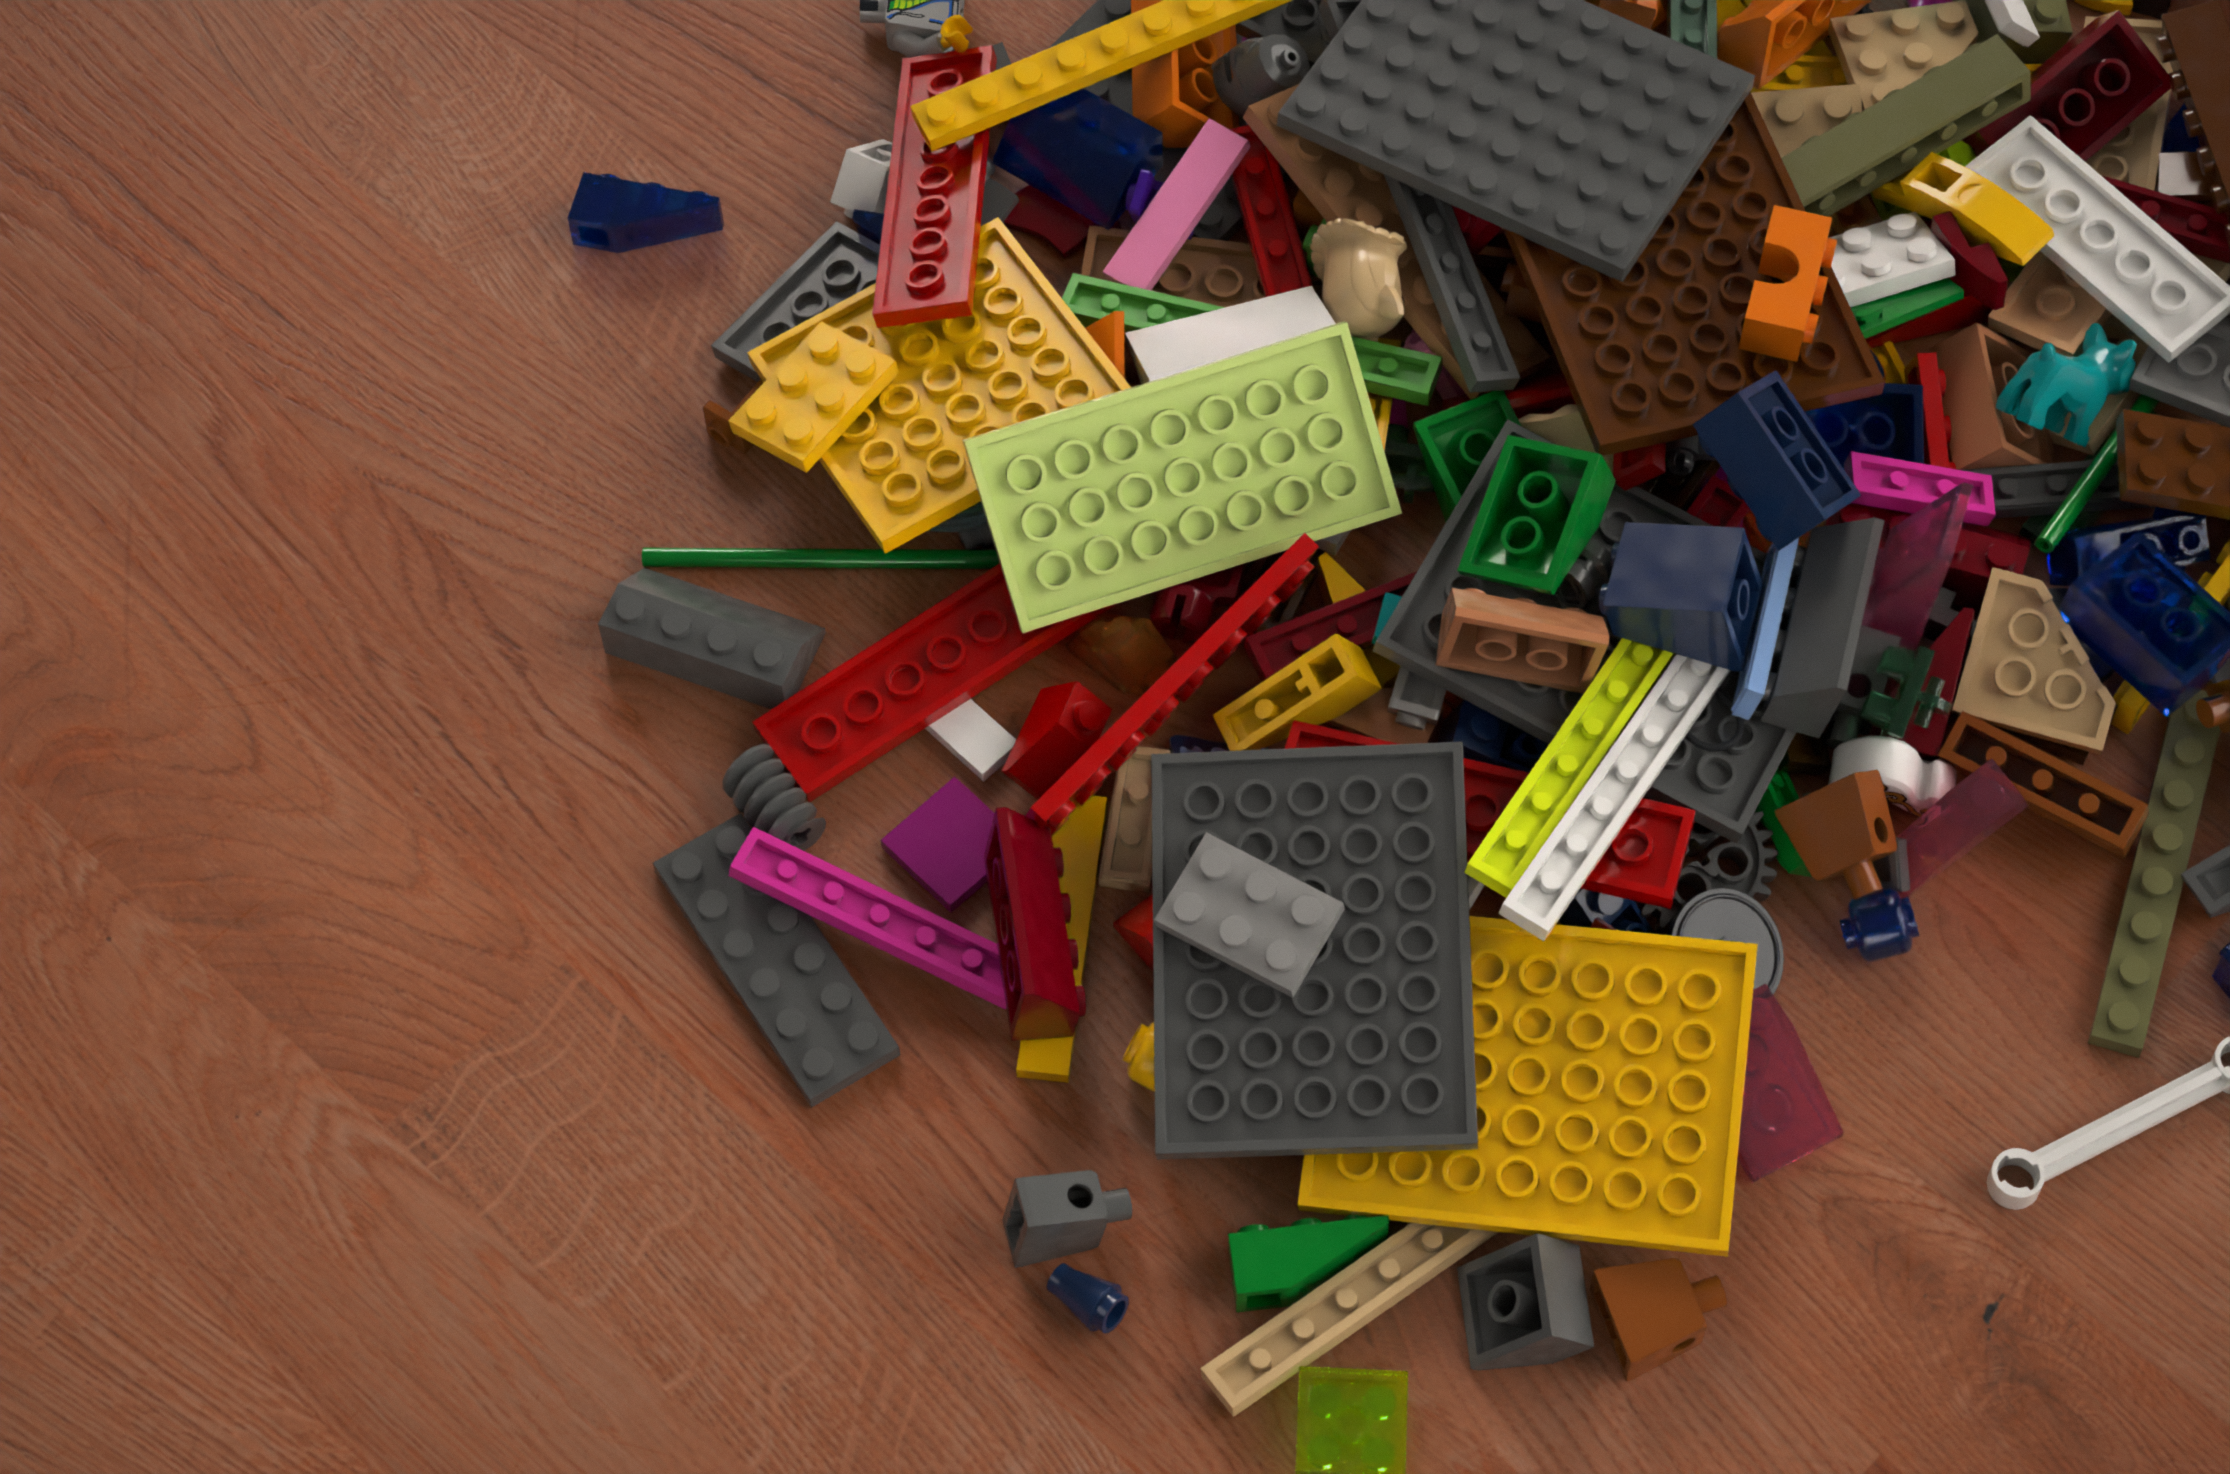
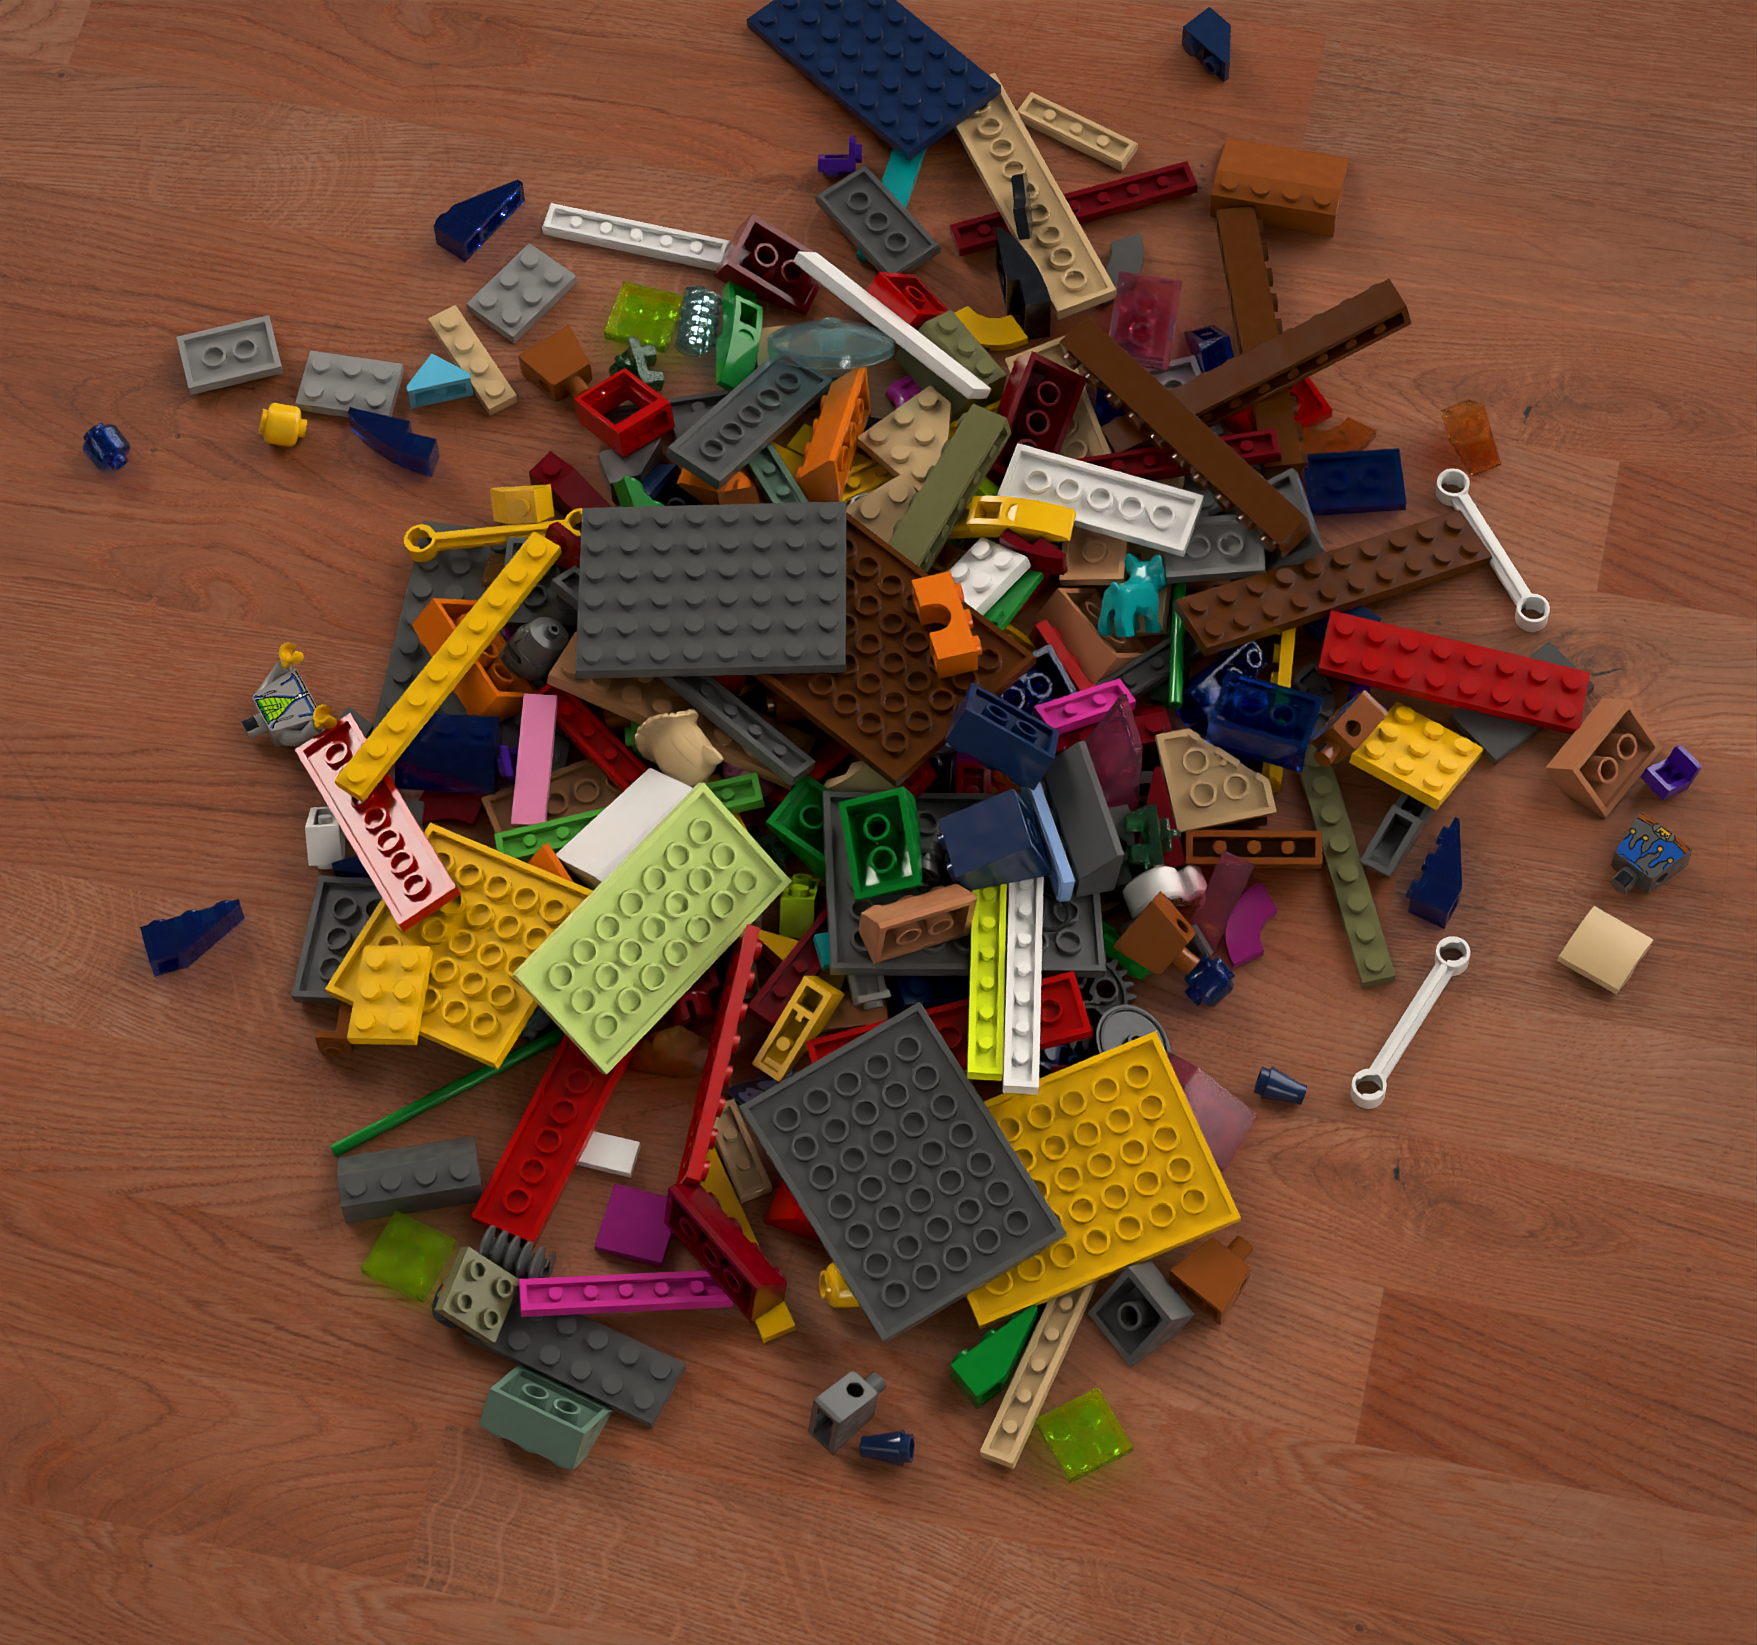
camera: 30 degrees left, 0 degrees up
red slope [1002,681,1112,799] -> none
light grey plate [1154,832,1345,998] -> none
none -> clear neon green plate [361,1210,458,1303]
none -> olive plate [432,1246,519,1344]
none -> sand green slope [478,1364,612,1470]
none -> lime slope [779,874,820,938]
none -> magenta tile [1225,882,1277,969]
none -> dark blue cone [1254,1066,1307,1105]

